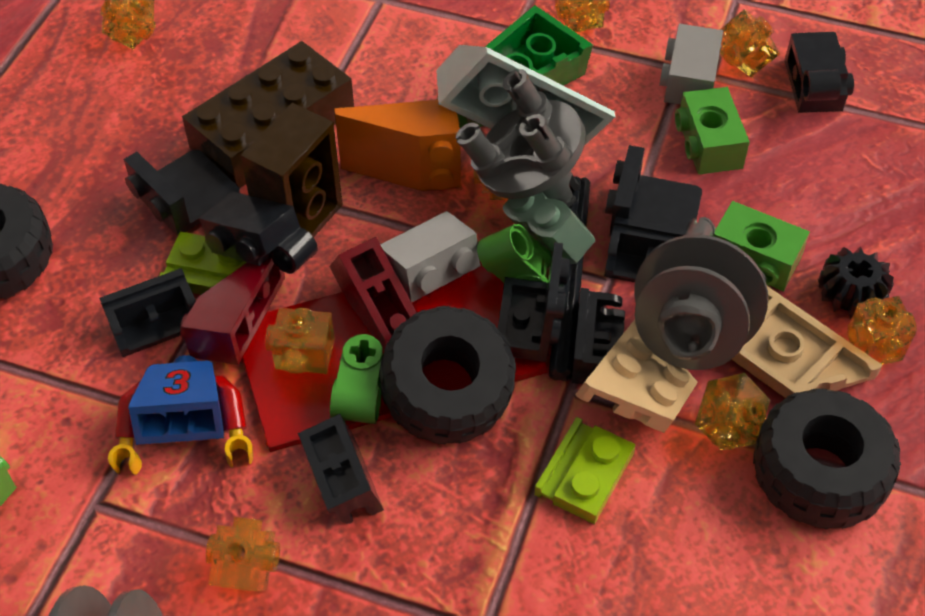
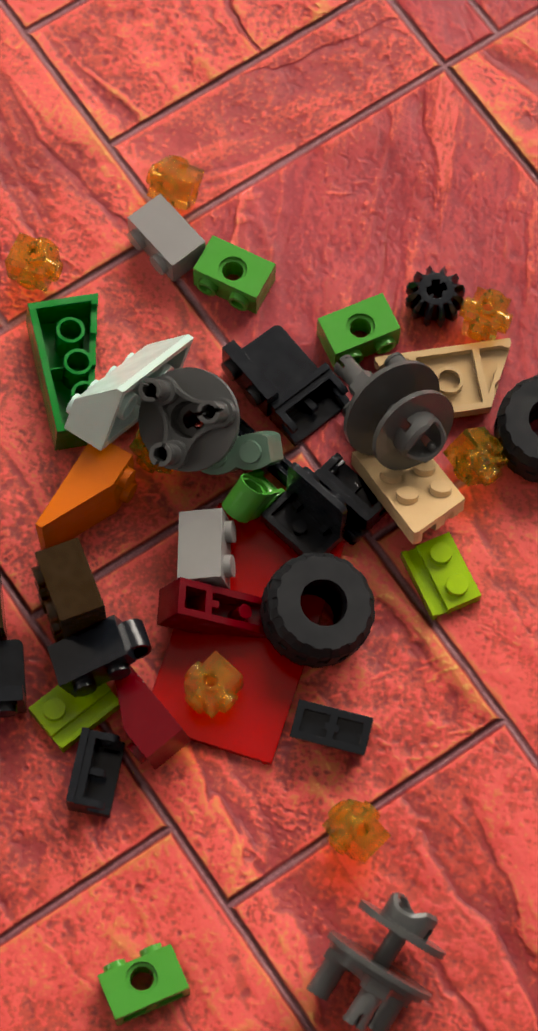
camera: 55 degrees left, 15 degrees up
blue torso [108,355,253,475] -> none
bright green piece [330,334,383,424] -> none
black hinge [784,32,854,113] -> none

